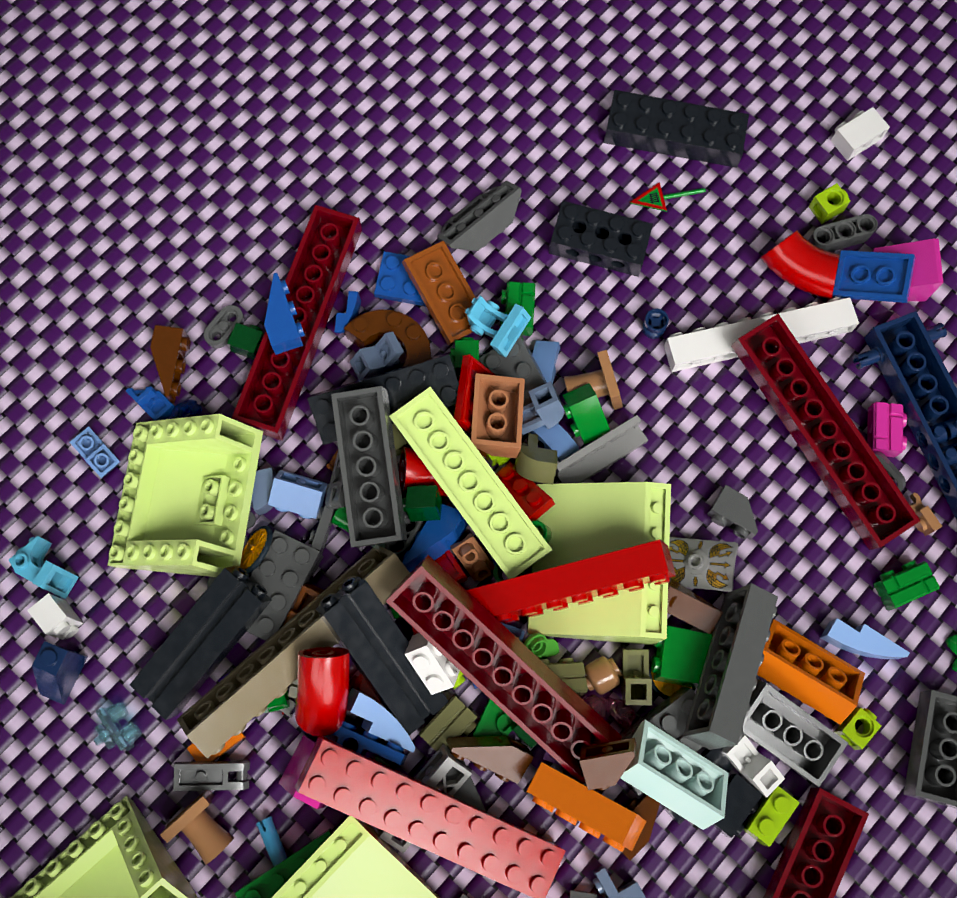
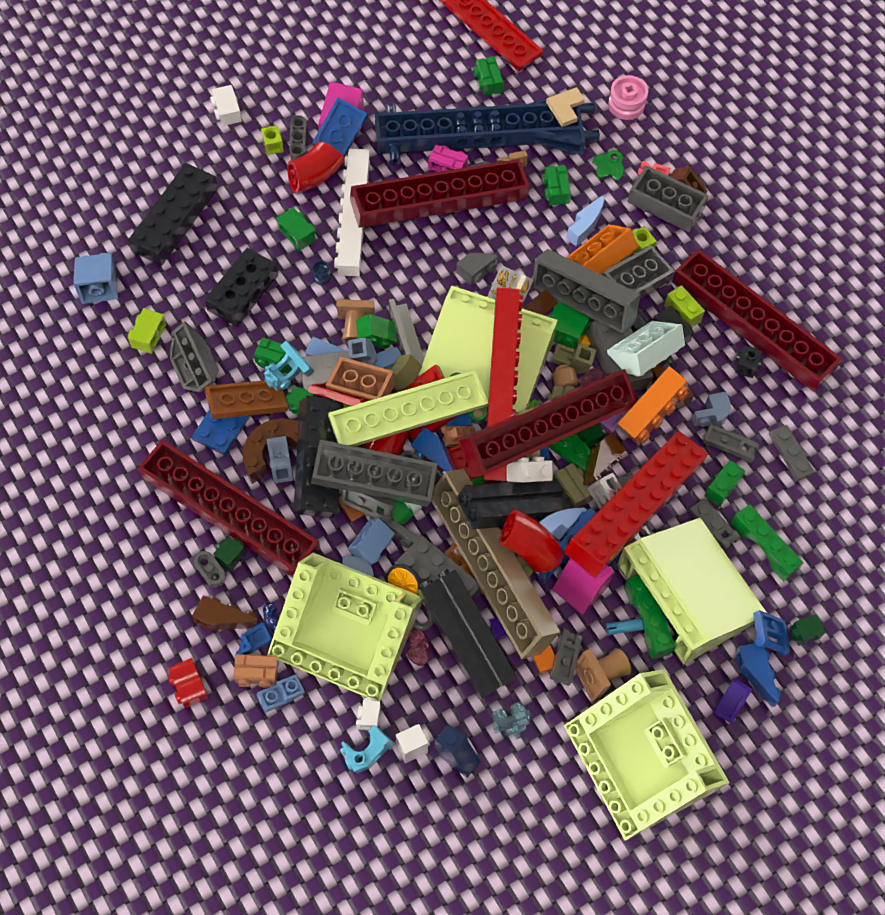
camera: 75 degrees left, 10 degrees down
blue slope [264,273,305,355] -> none
blue slope [334,291,361,333] -> none
dark green brick [402,485,442,522] -> none
slope [579,738,636,790] -> none
piece [629,182,706,212] -> none
white slope [722,734,785,797] -> none
none -> medium blue slope [74,253,118,304]
none -> lime brick [128,308,167,354]
none -> red brick [167,658,208,708]
none -> nougat brick [233,654,279,688]
none -> green brick [276,207,316,251]
none -> white brick [356,697,380,731]
none -> clear pink arm [407,629,429,666]

